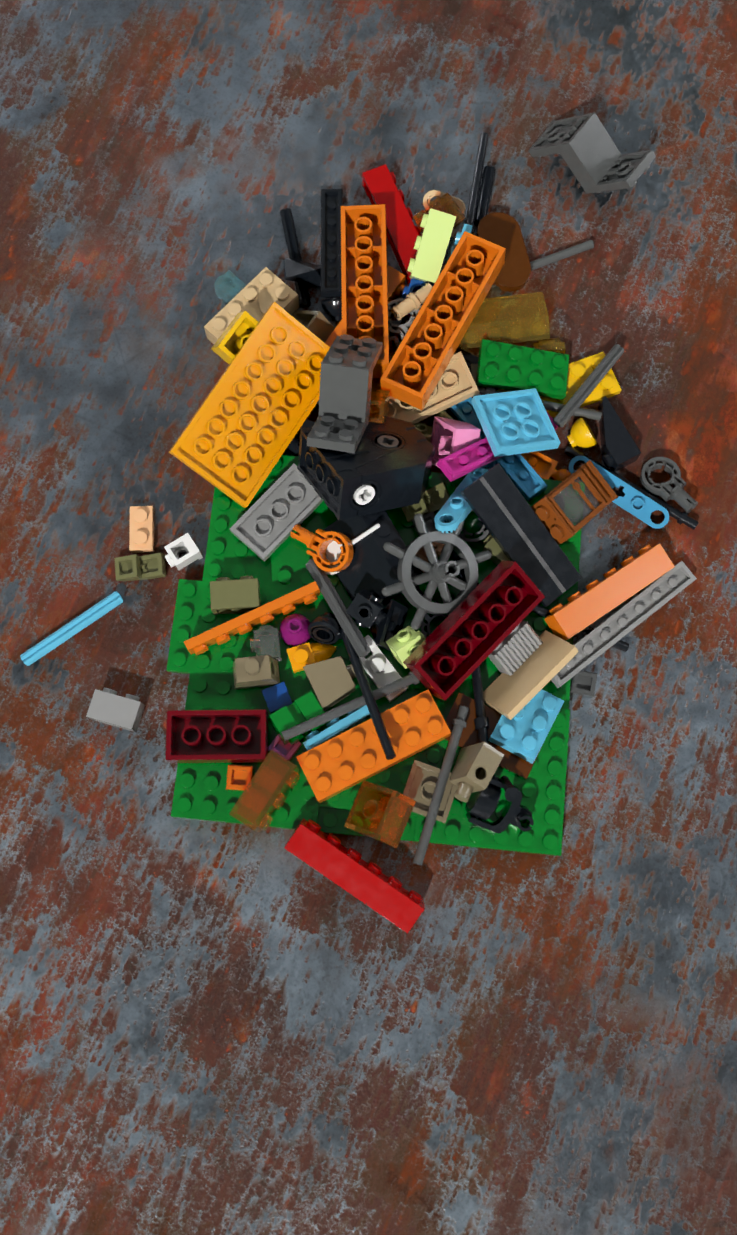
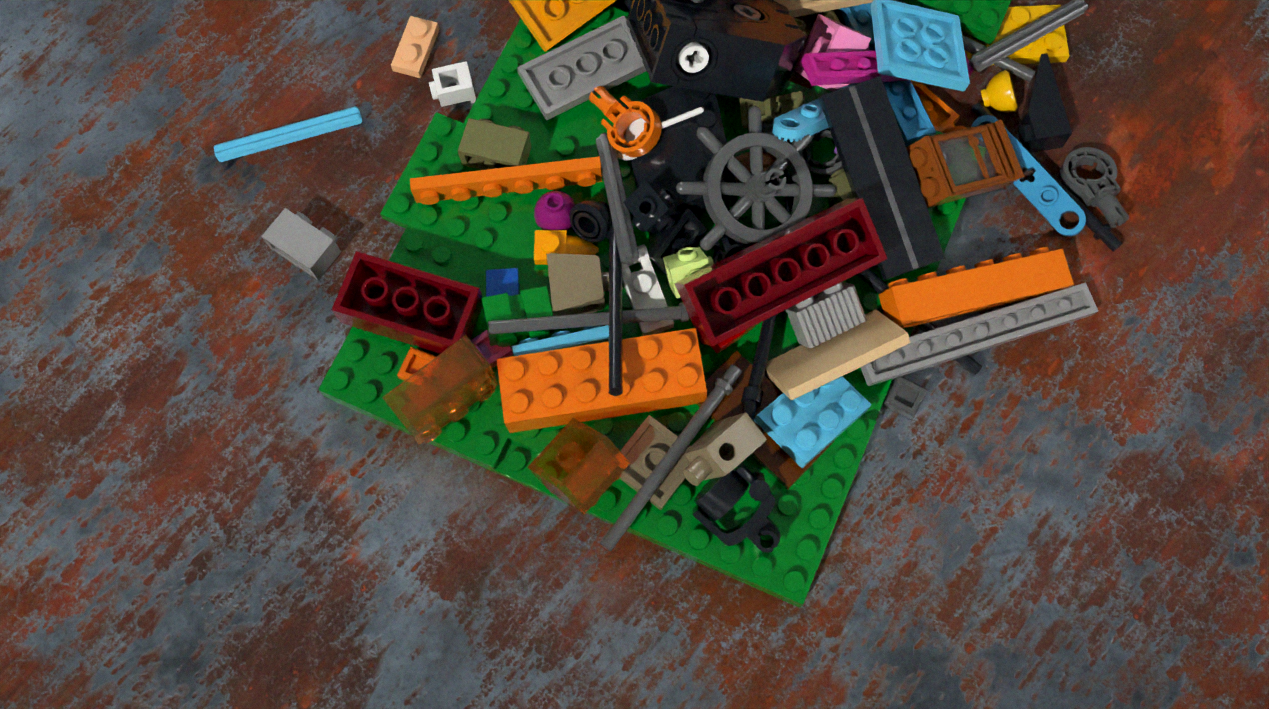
camera: 20 degrees right, 5 degrees down
olive slope [114,553,166,581] -> none
dark tan torso [233,655,280,690] -> none
clear brick [250,625,282,661] -> none
red brick [284,819,425,933] -> none

